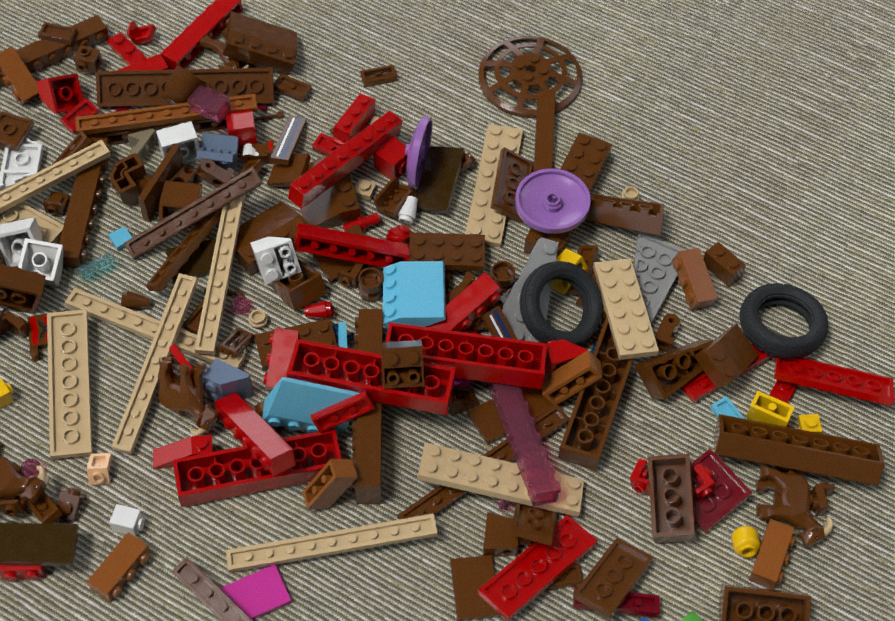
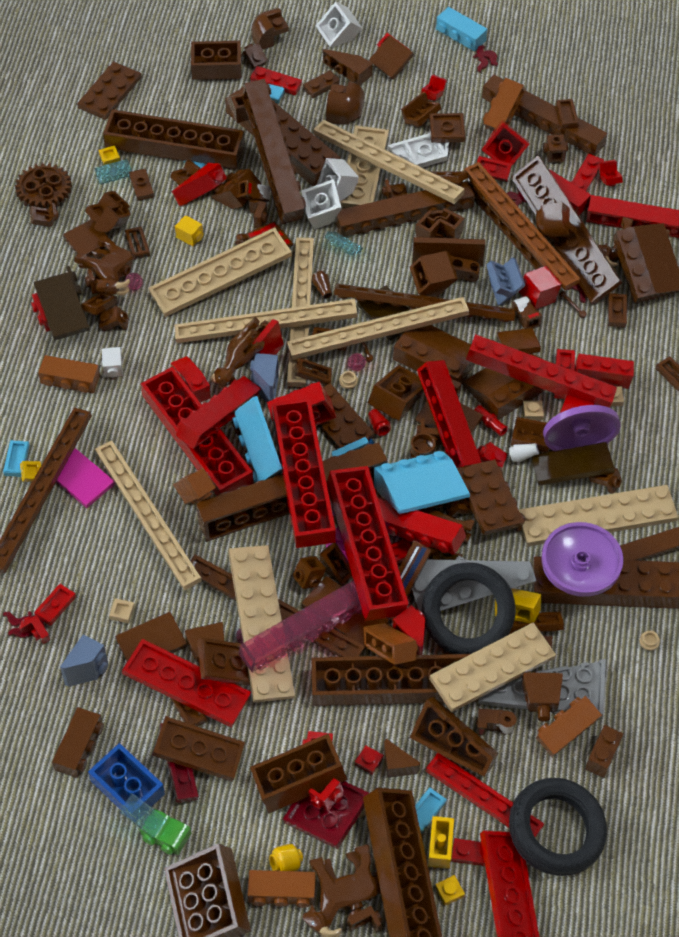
camera: 70 degrees right, 0 degrees up
light nougat bracket [87,453,112,485] -> none
medium azure tile [108,226,132,251] -> none
reddish brown tile [124,167,263,260] -> none
dark tan slope [128,129,158,162] -> none
white brick [156,121,201,165] -> none
clear pink brick [187,85,231,123] -> none
reddish brown leg [196,158,235,188] -> none
white slope [250,236,301,285] -> none
tile [270,115,306,165] -> none
red tile [310,391,375,433] -> none
reddish brown slope [380,340,424,389] -> none
reddish brown tile [490,147,534,223] -> none
reddish brown wheel [490,261,516,293] -> none
reddish brown wedge [587,194,664,236] -> none
reddish brown slope [694,323,758,388] -> none
none -> tan plate [109,598,135,623]
none -> reddish brown brick [292,556,326,589]
none -> red plate [355,745,384,775]
none -> reddish brown slope [383,739,420,777]
none -> reddish brown torso [521,672,563,722]

